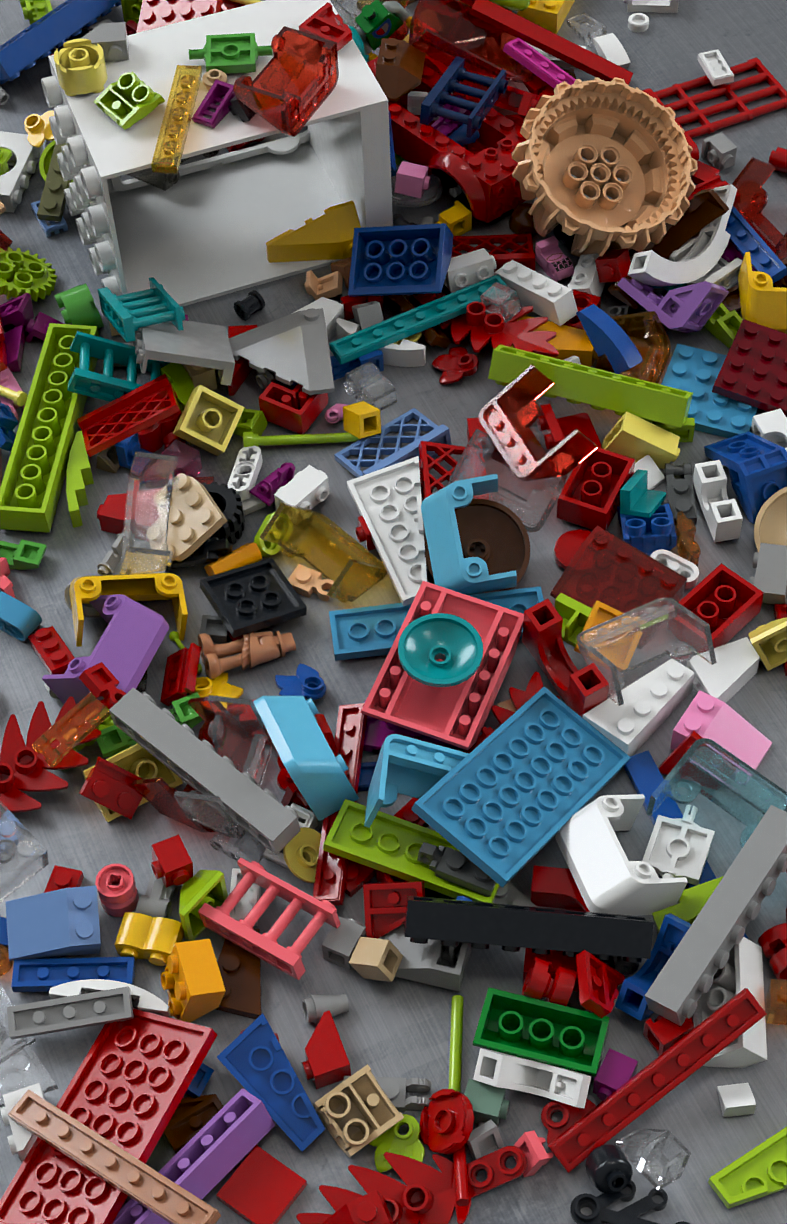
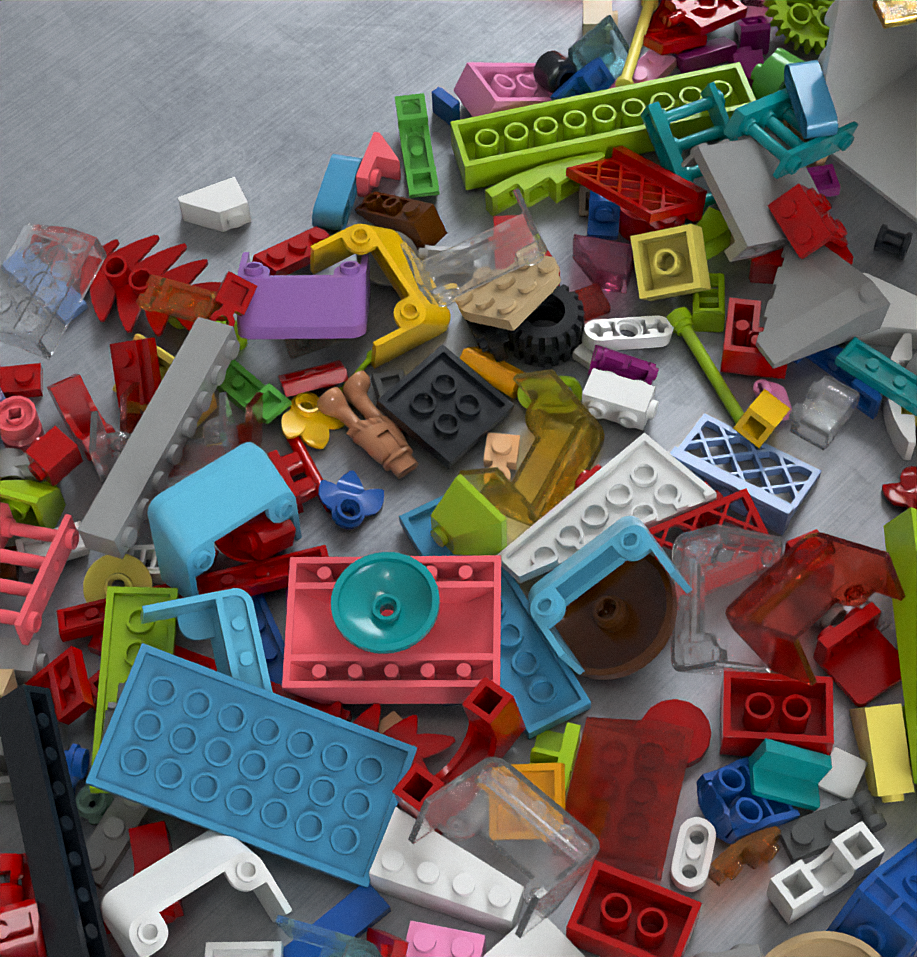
camera: 70 degrees right, 5 degrees up
none -> red arch [47,373,119,461]
none -> reddish brown slope [354,191,447,250]
none -> lime slope [430,474,507,556]
none -> red bracket [767,183,848,259]
none -> dark azure beam [784,60,838,139]

